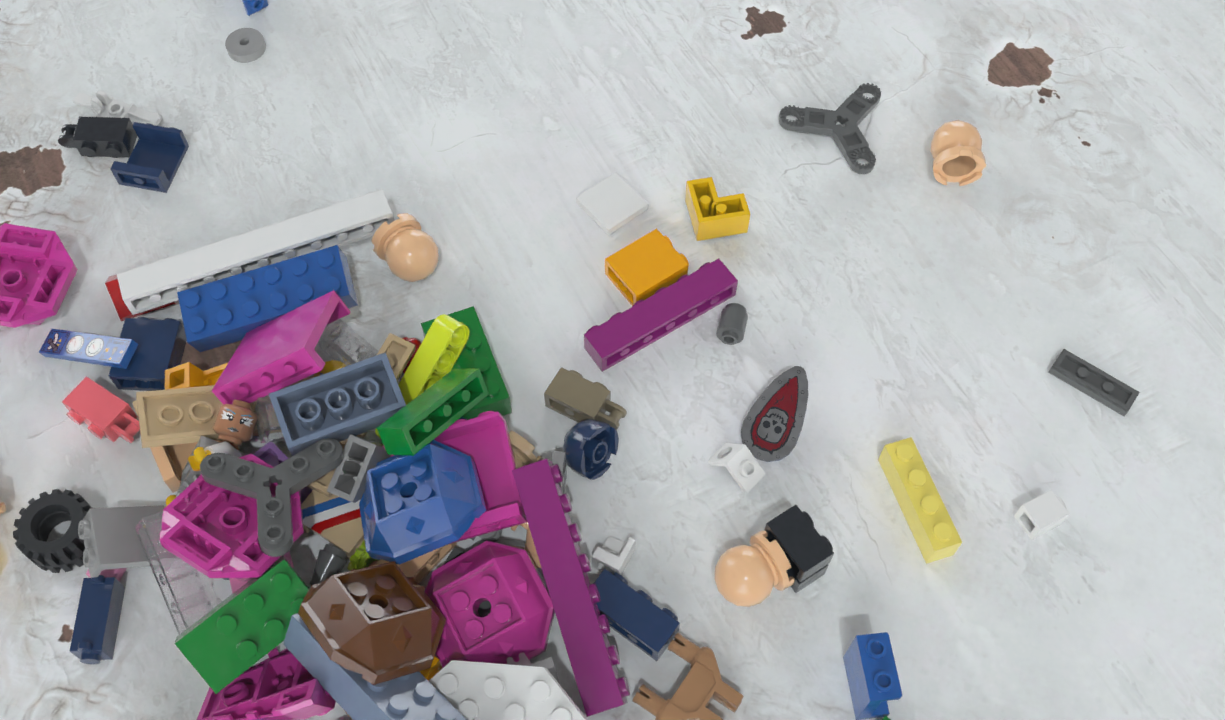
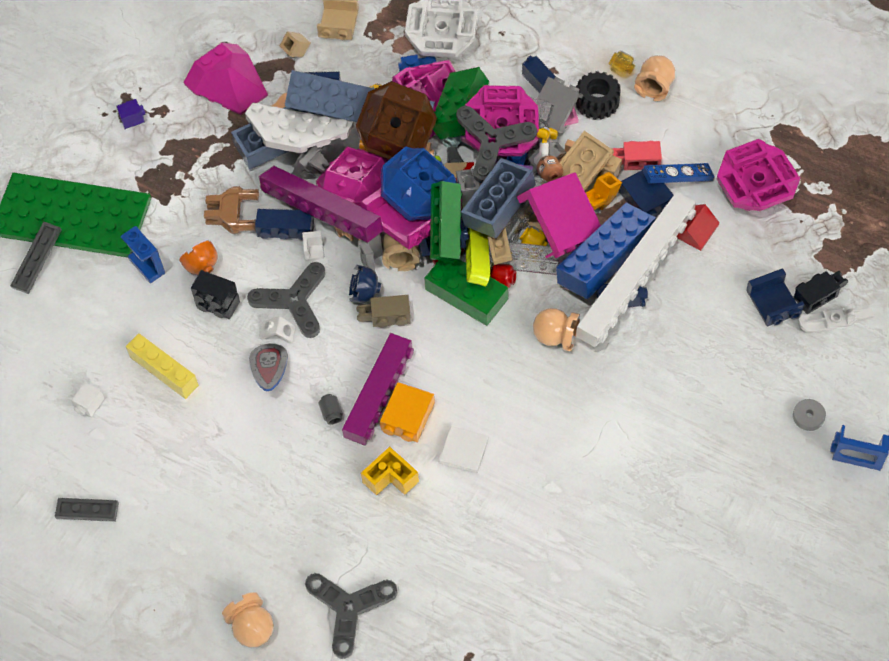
camera: 150 degrees right, 0 degrees up
light nougat tile [715,531,794,607] -> none
none -> orange cylinder [179,240,218,275]
none -> dark grey piece [247,262,325,338]

